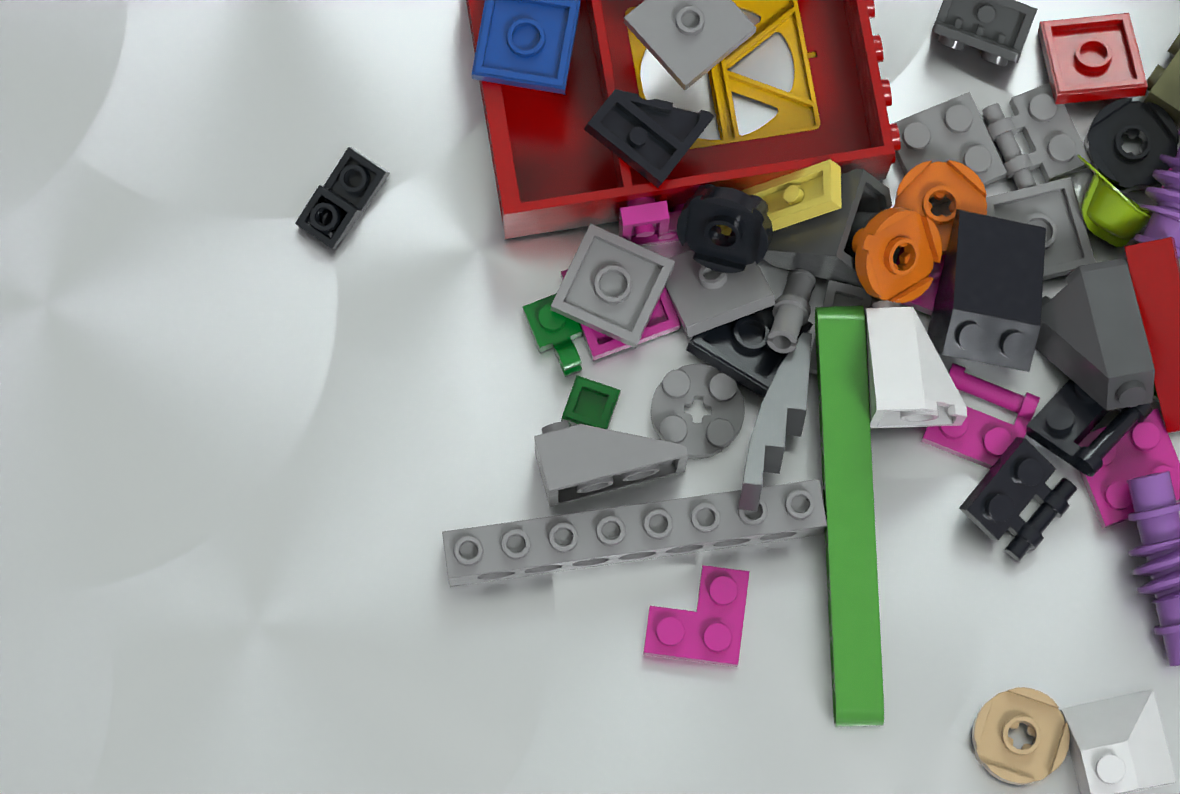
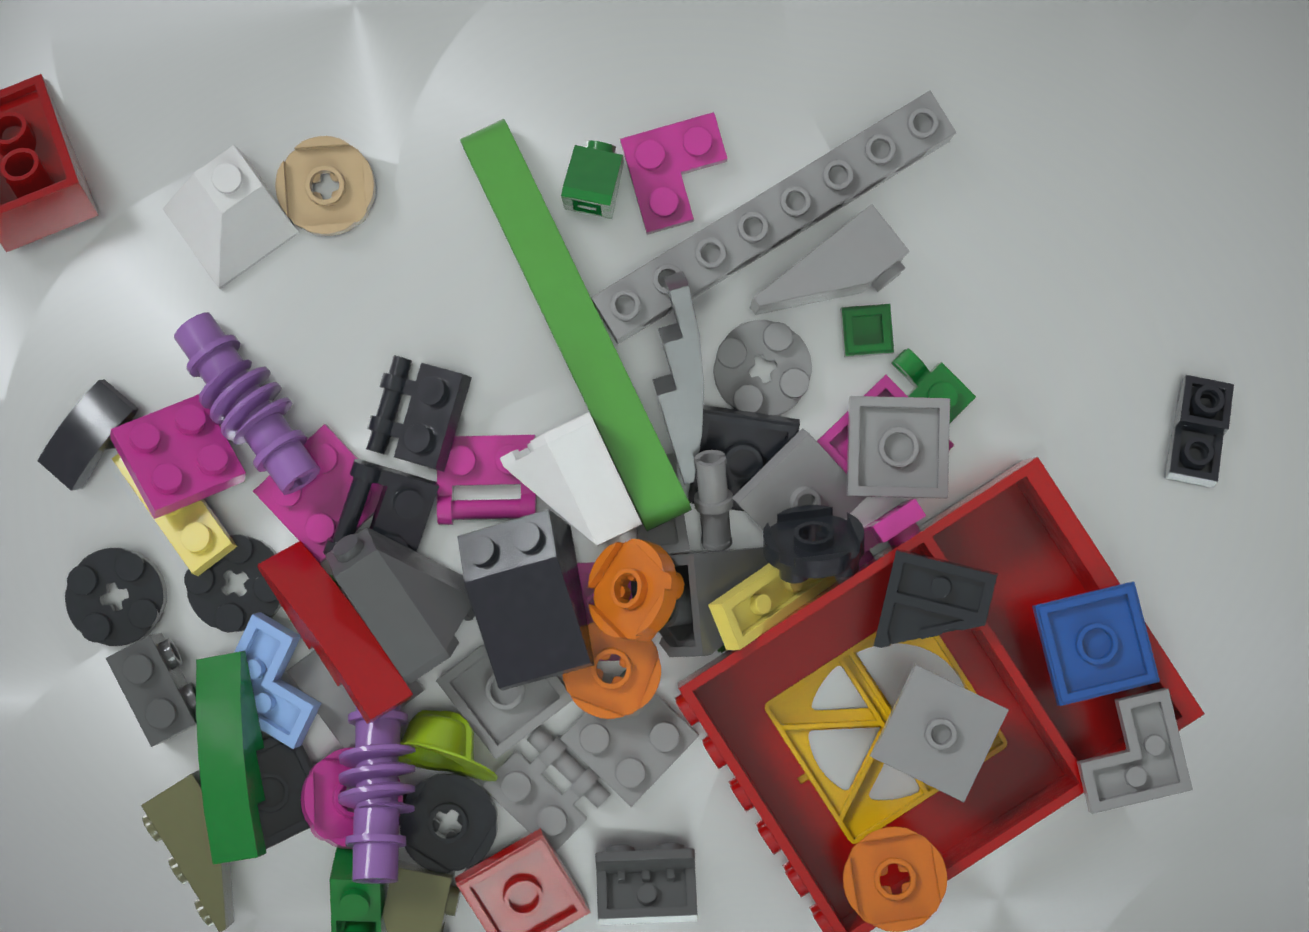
camera: 160 degrees right, 10 degrees up
none -> green slope [561,140,624,219]

